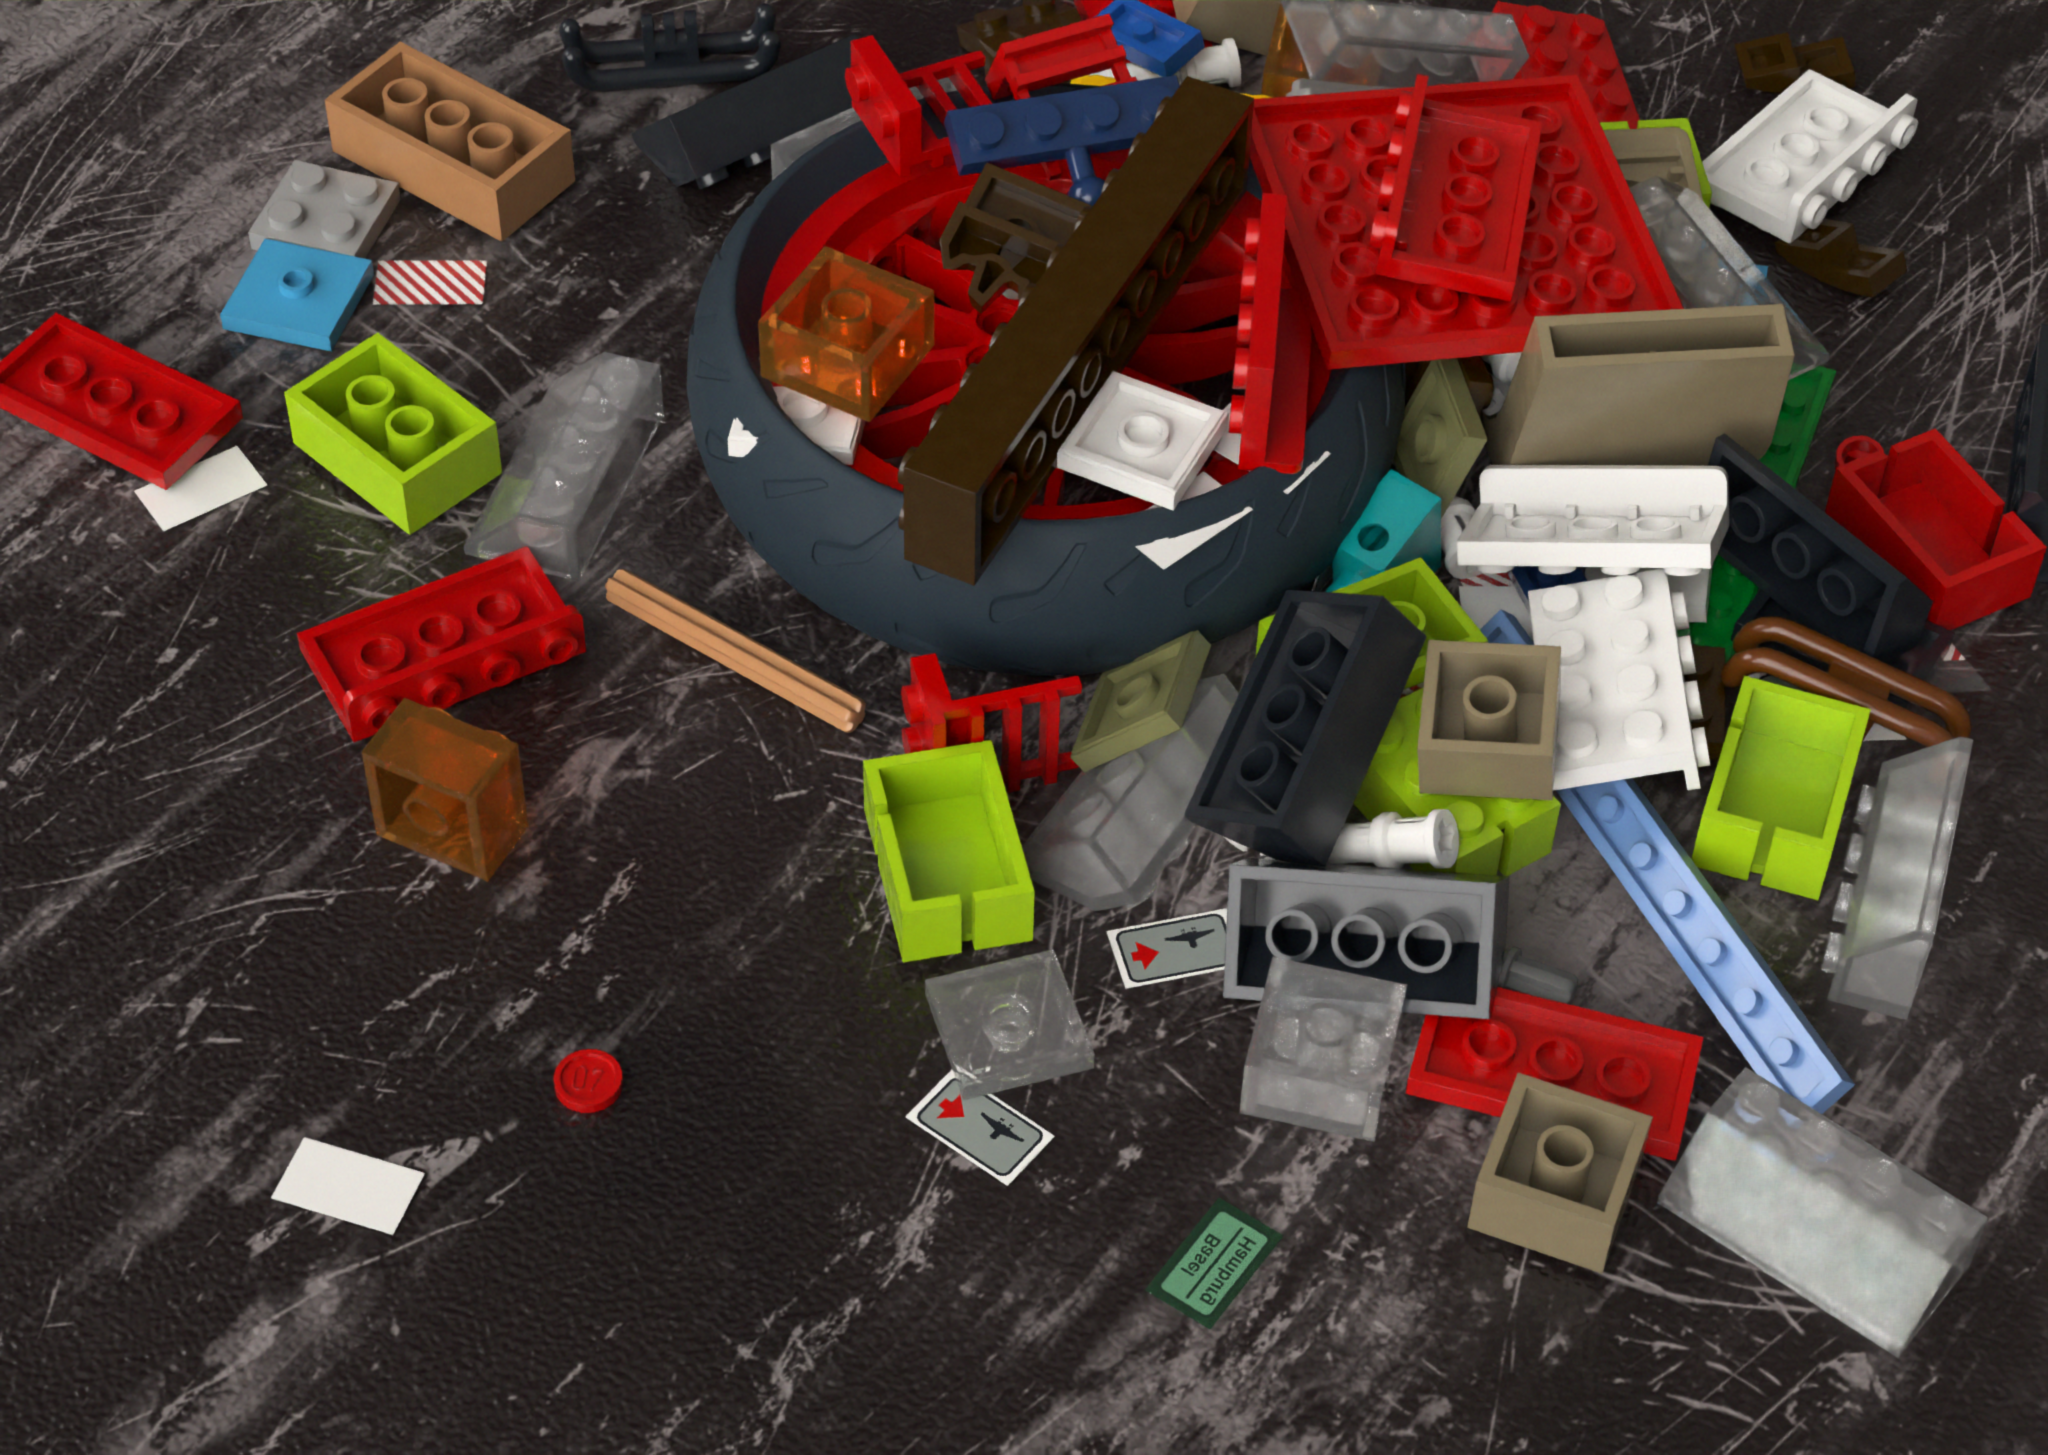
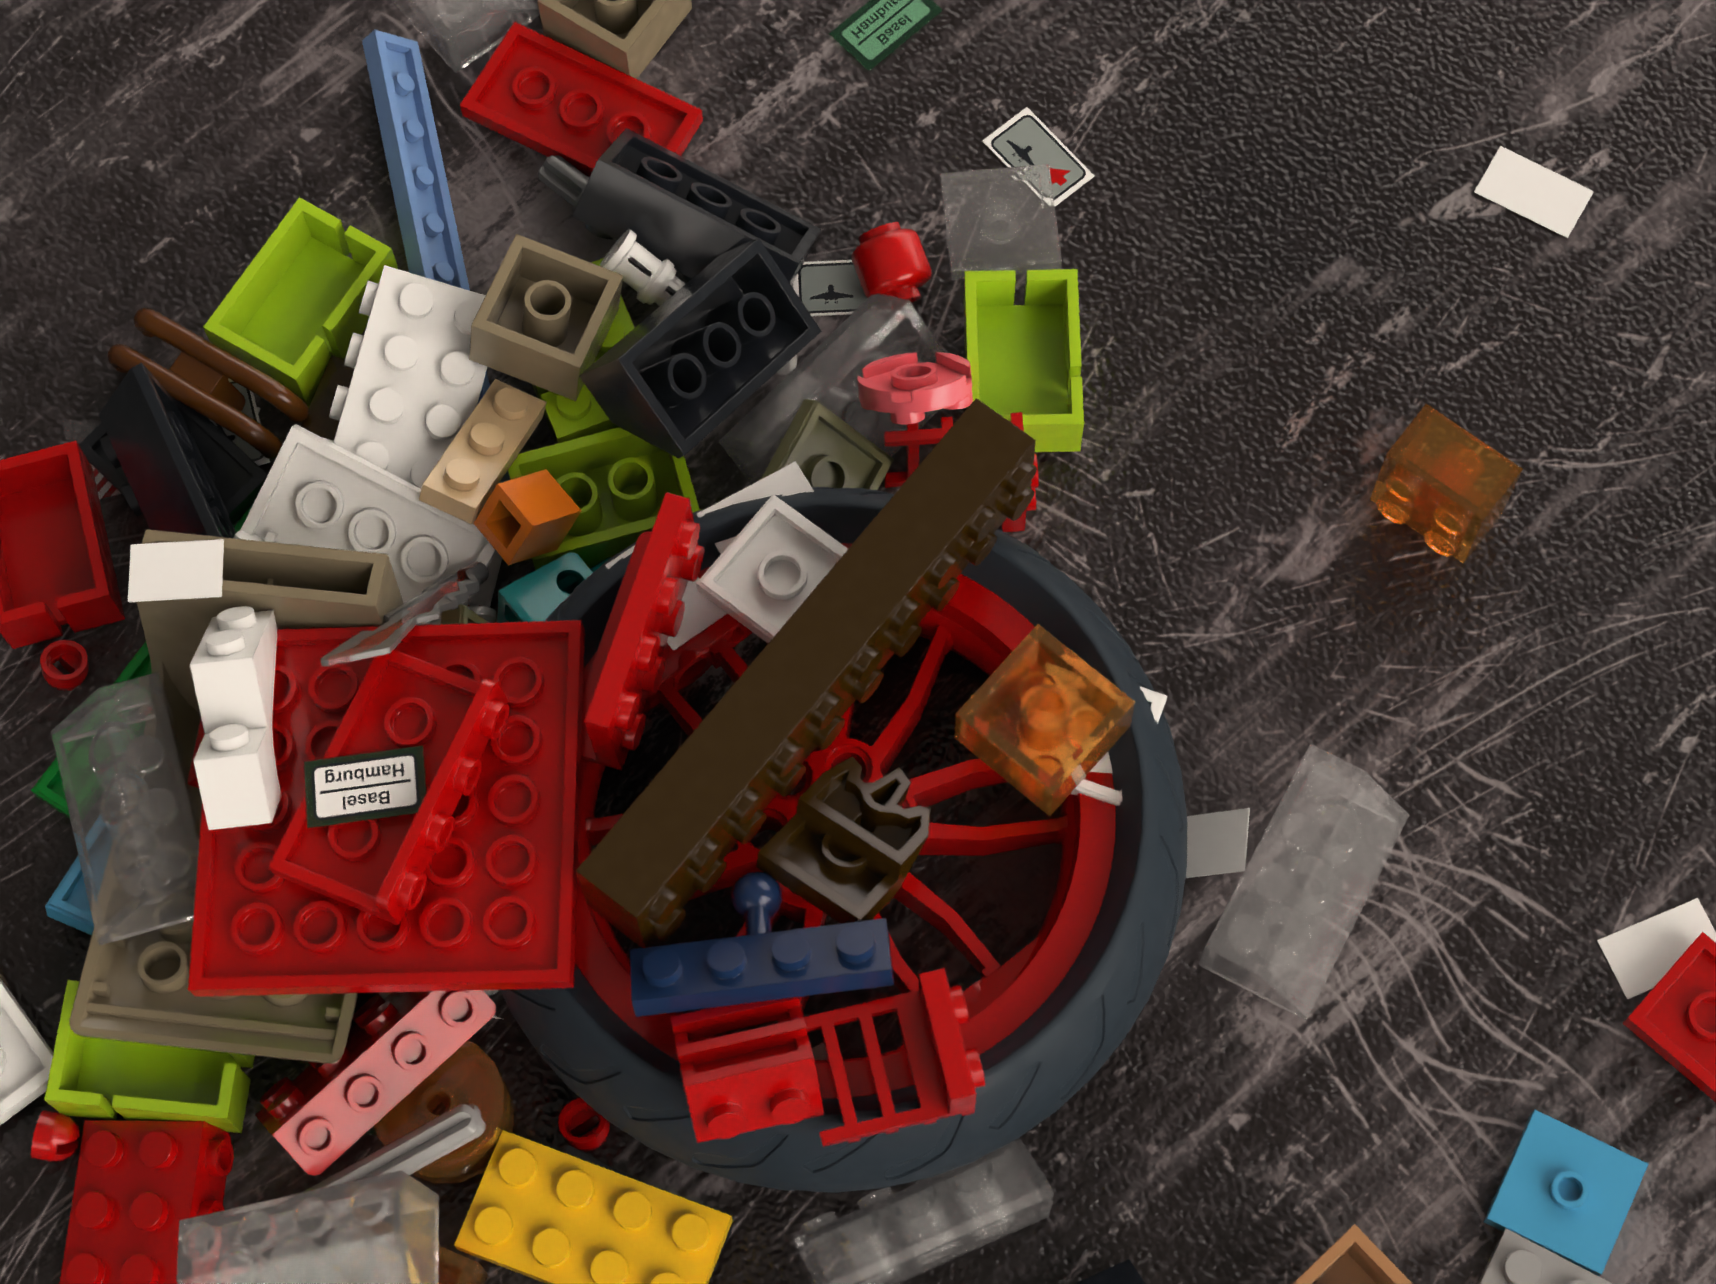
camera: 165 degrees left, 20 degrees up
lime brick [284,332,502,535] -> none
red bracket [297,546,586,743] -> none
clear sticker [373,260,487,304] -> none
red piece [554,1049,623,1113] -> none
medium nougat axle [605,569,866,733] -> none
clear brick [1239,957,1407,1142] -> none
clear slope [1821,736,1973,1020] -> none
none -> white sticker [128,539,224,602]
none -> white arch [190,606,282,830]
none -> sticker [304,746,426,828]
none -> dark grey sword [320,561,489,666]
none -> tan plate [419,379,547,524]
none -> orange brick [473,469,582,565]
none -> red head [851,222,932,309]
none -> coral plate [857,352,973,425]
none -> white sticker [1186,808,1250,878]

